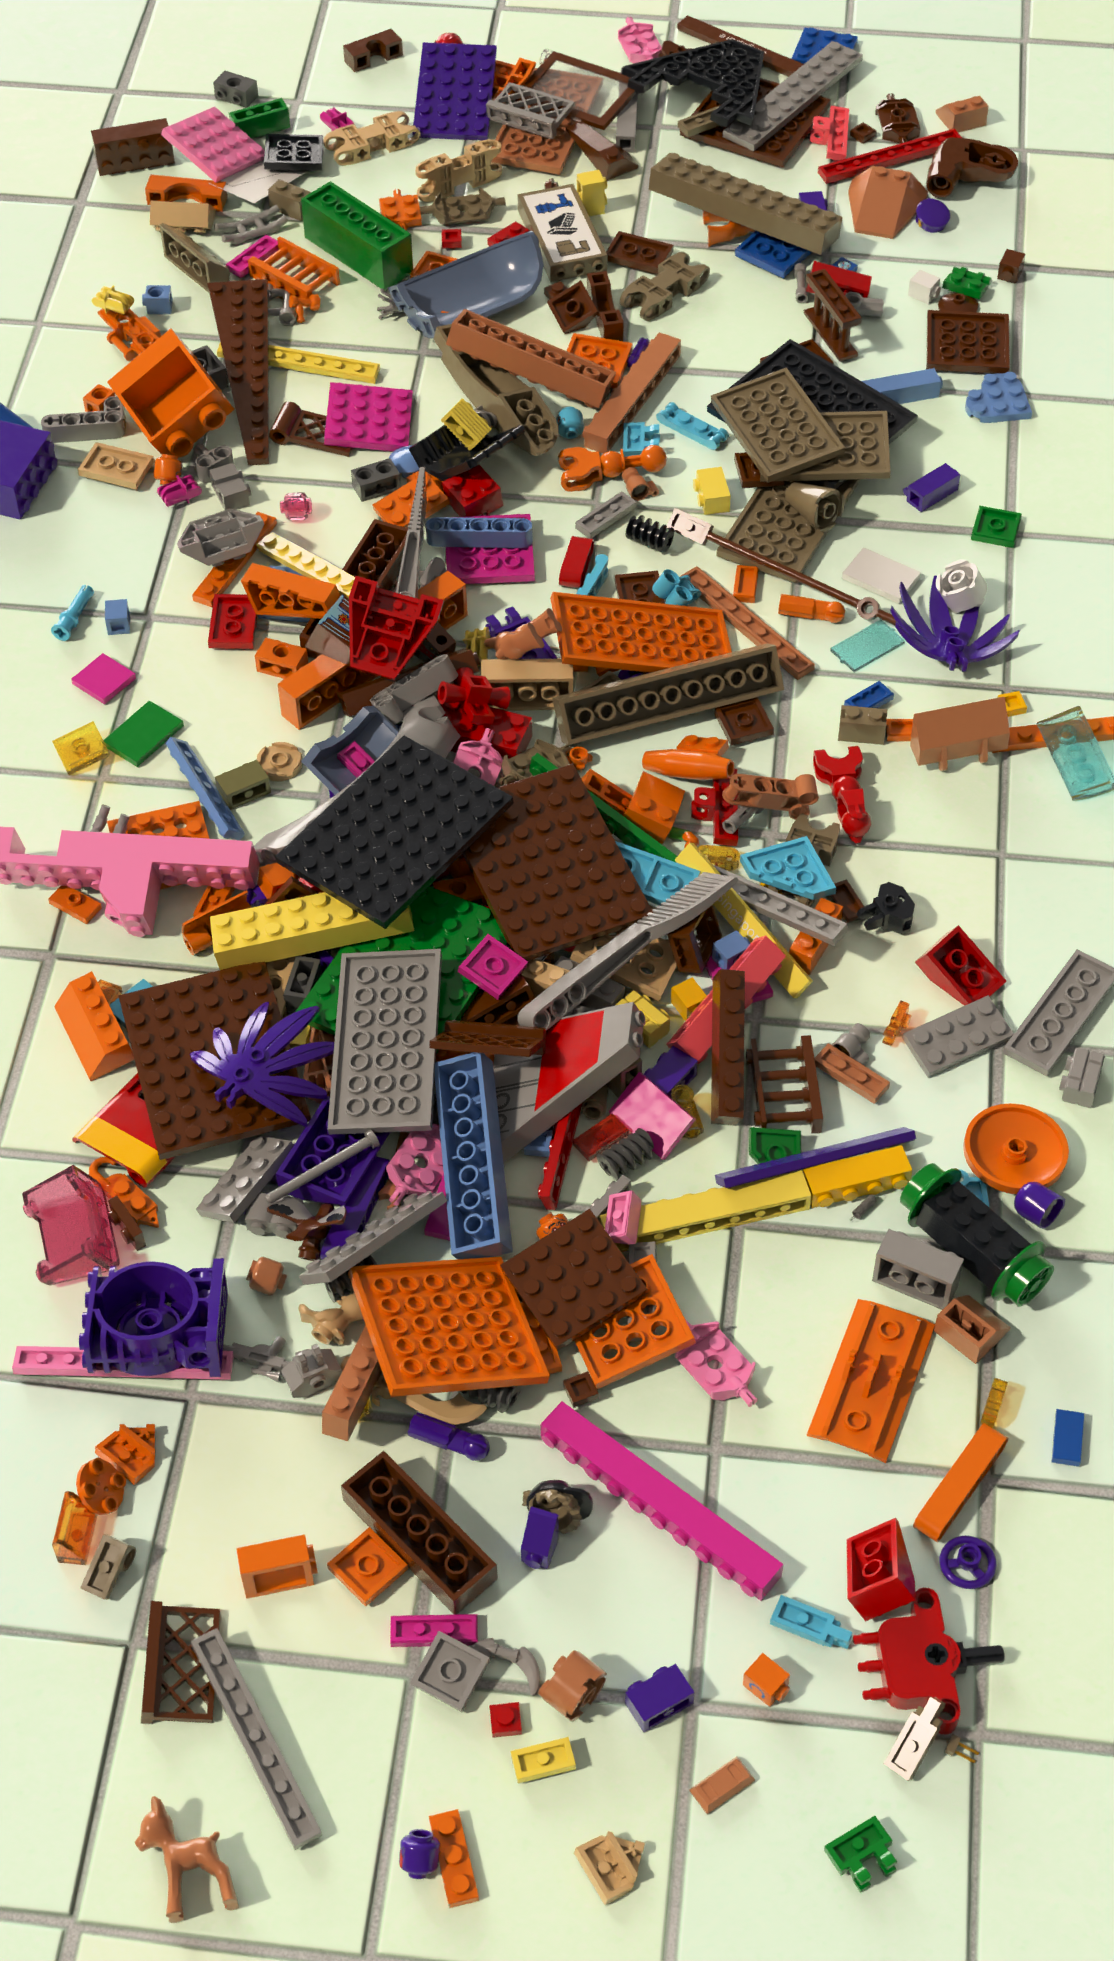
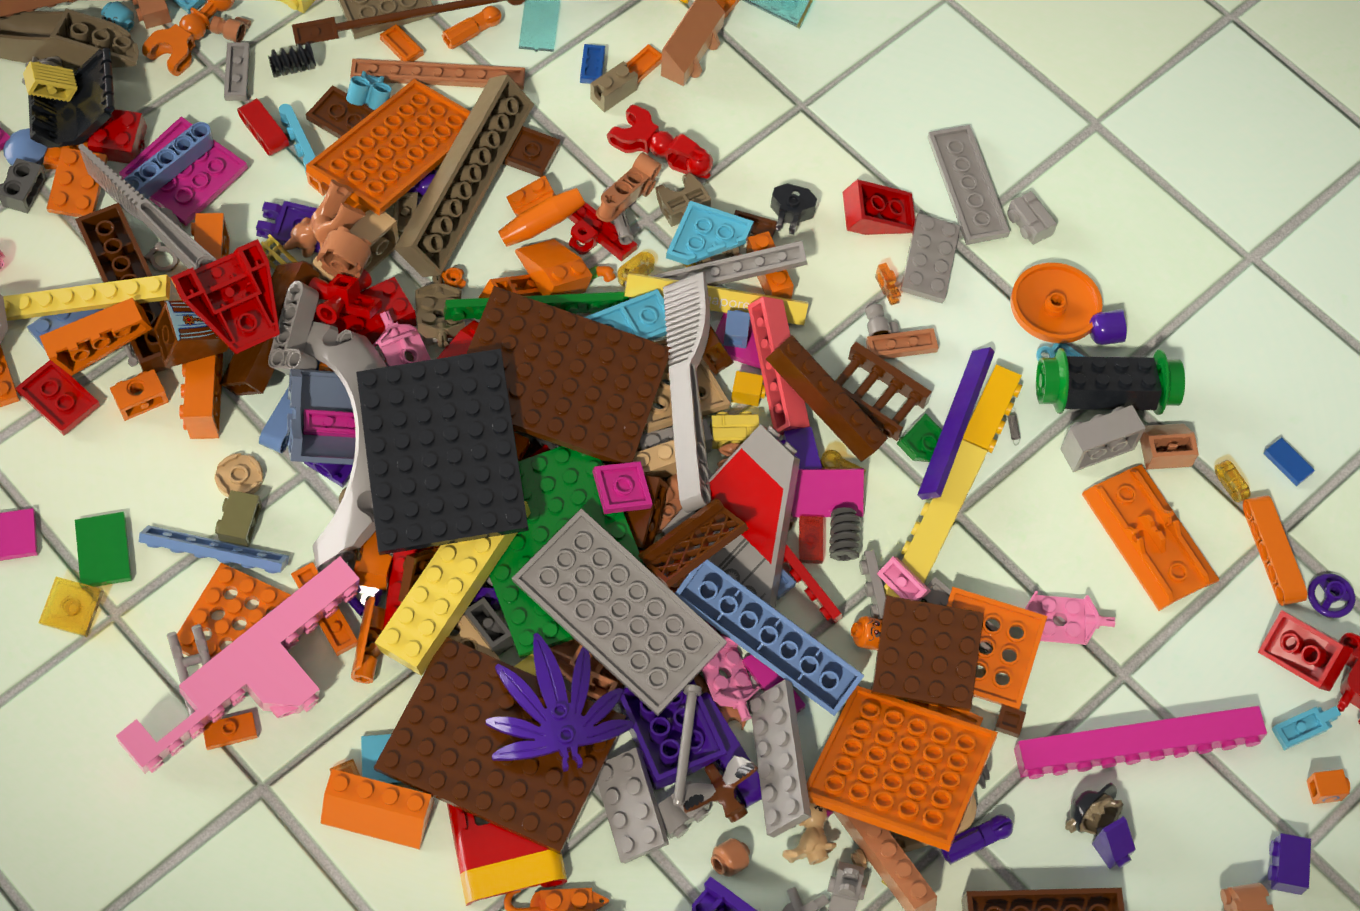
camera: 55 degrees left, 10 degrees up
none -> nougat brick [316,226,372,278]

